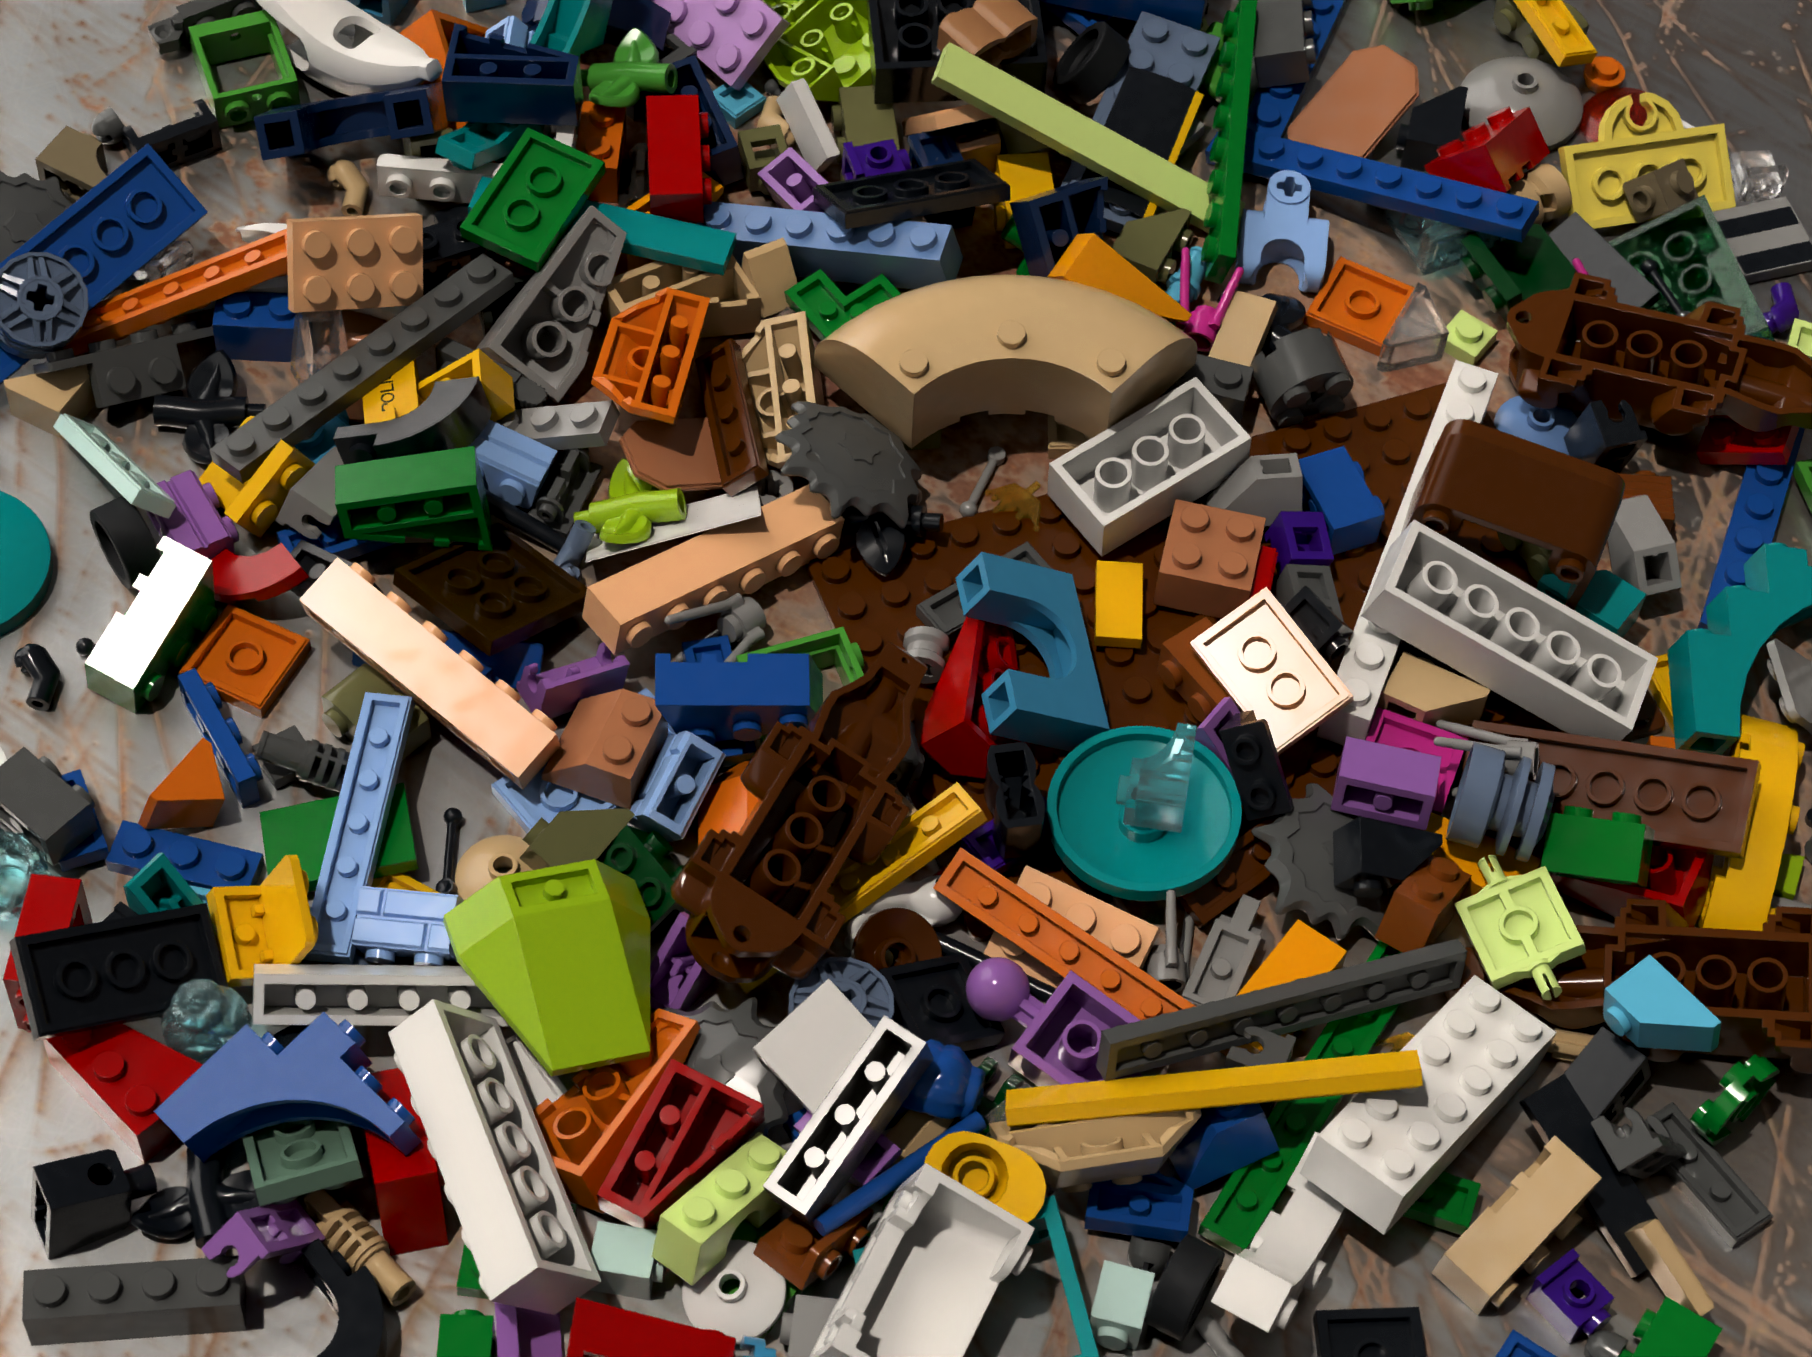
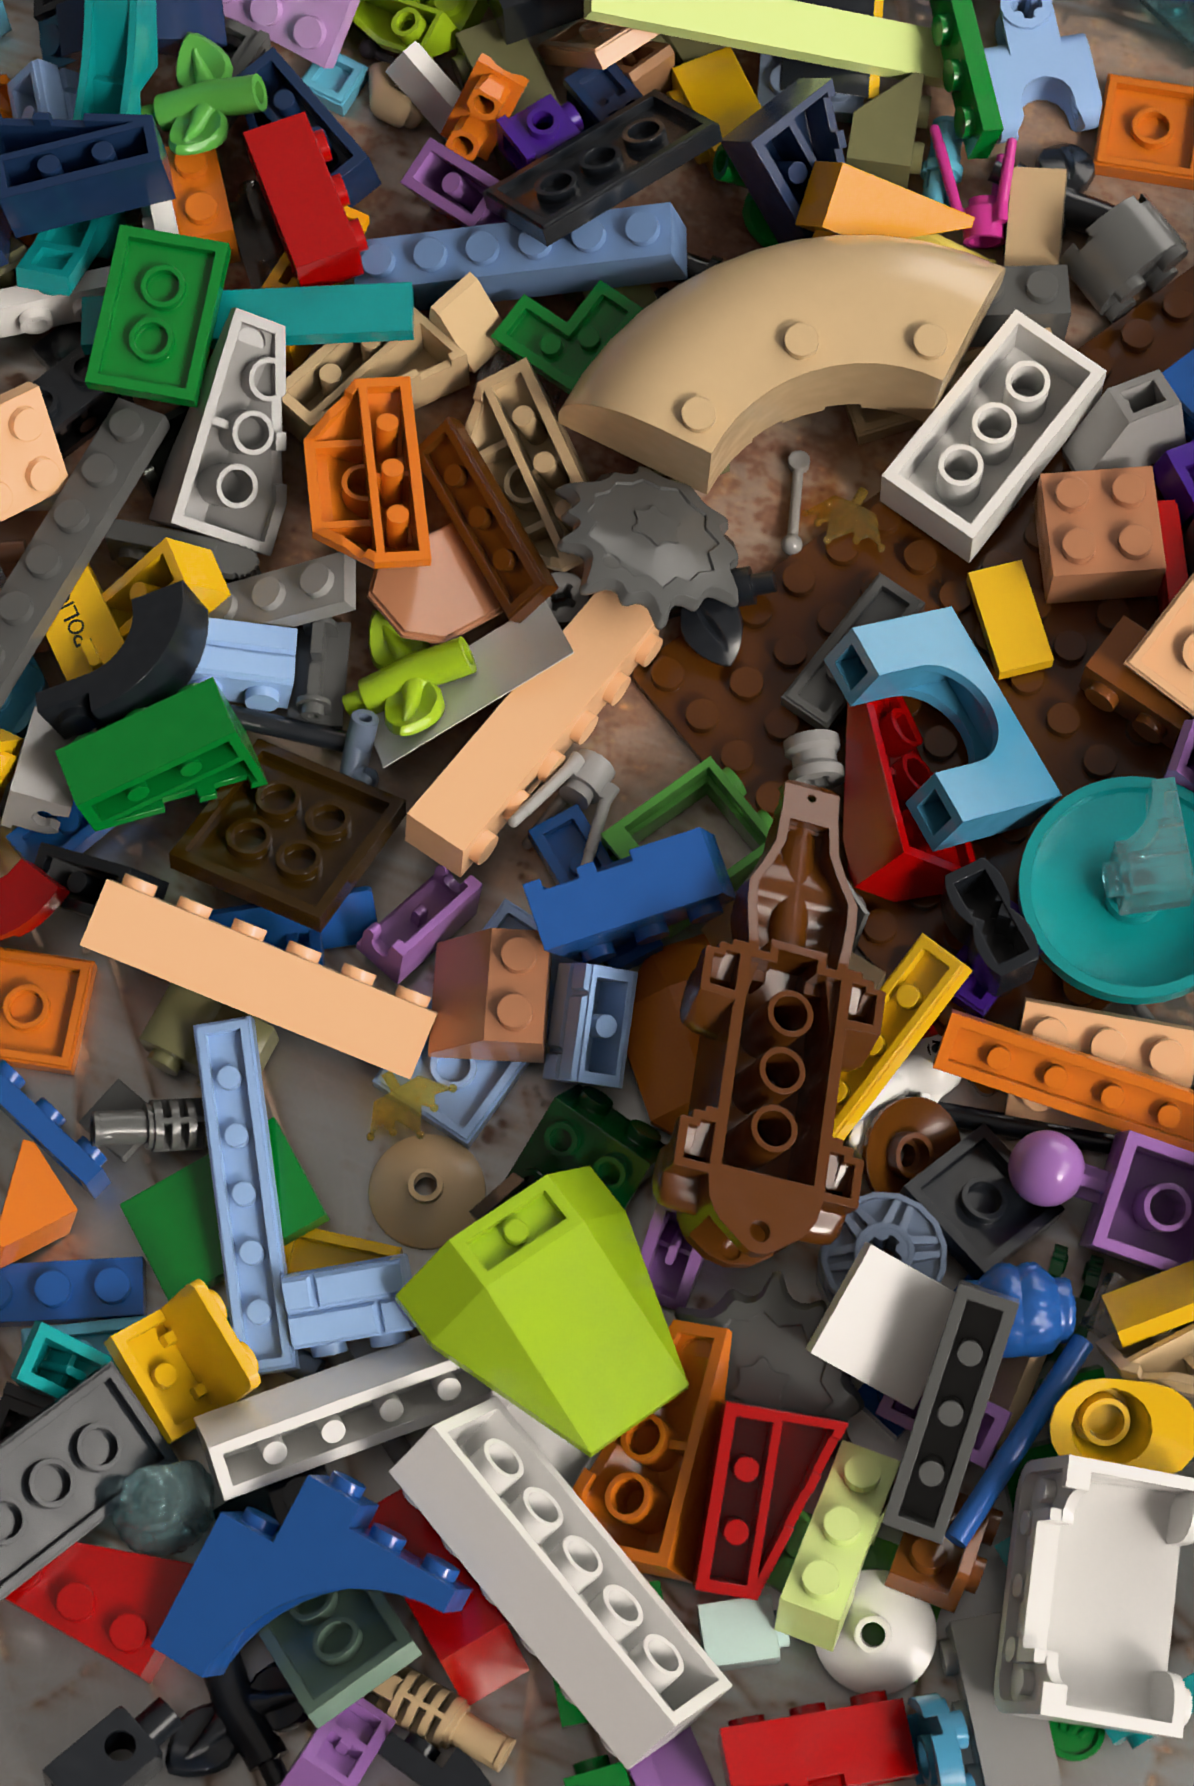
camera: 10 degrees left, 15 degrees up
black hinge [436,807,463,895] -> none
olive slope [519,808,635,870] -> none
olive brick [738,124,788,195] -> none
none -> clear yellow piece [366,1071,457,1141]
none -> orange hips [440,53,529,161]

